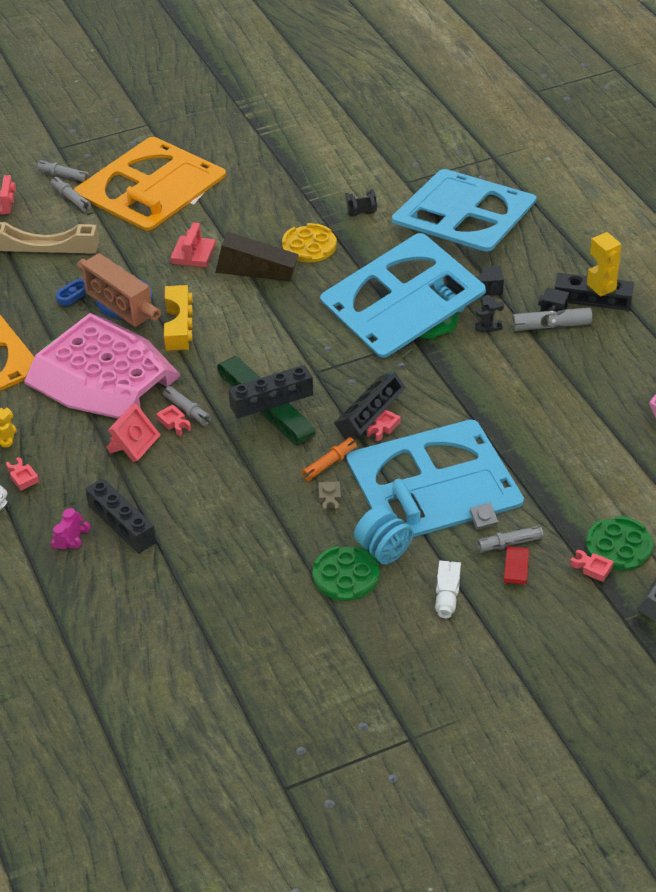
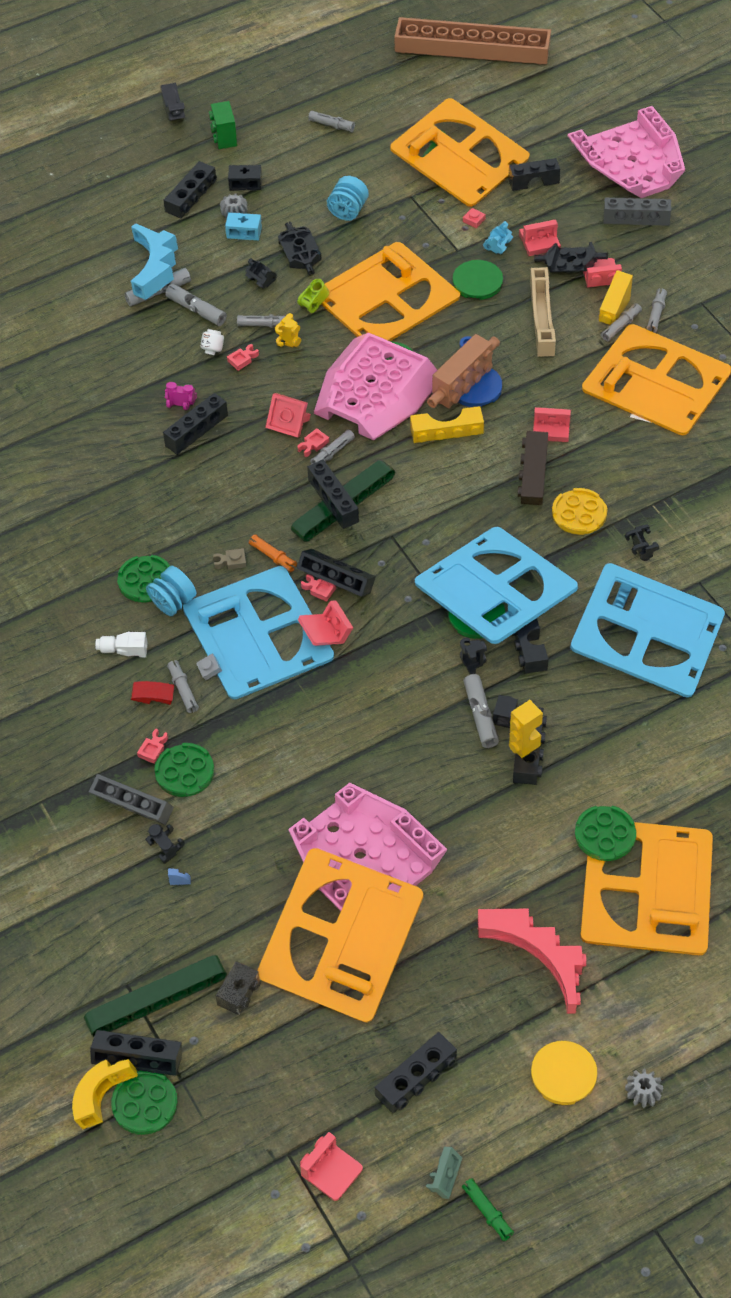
camera: 85 degrees right, 10 degrees up
none -> coral bracket [298,600,353,646]
none -> yellow slope [599,270,633,325]

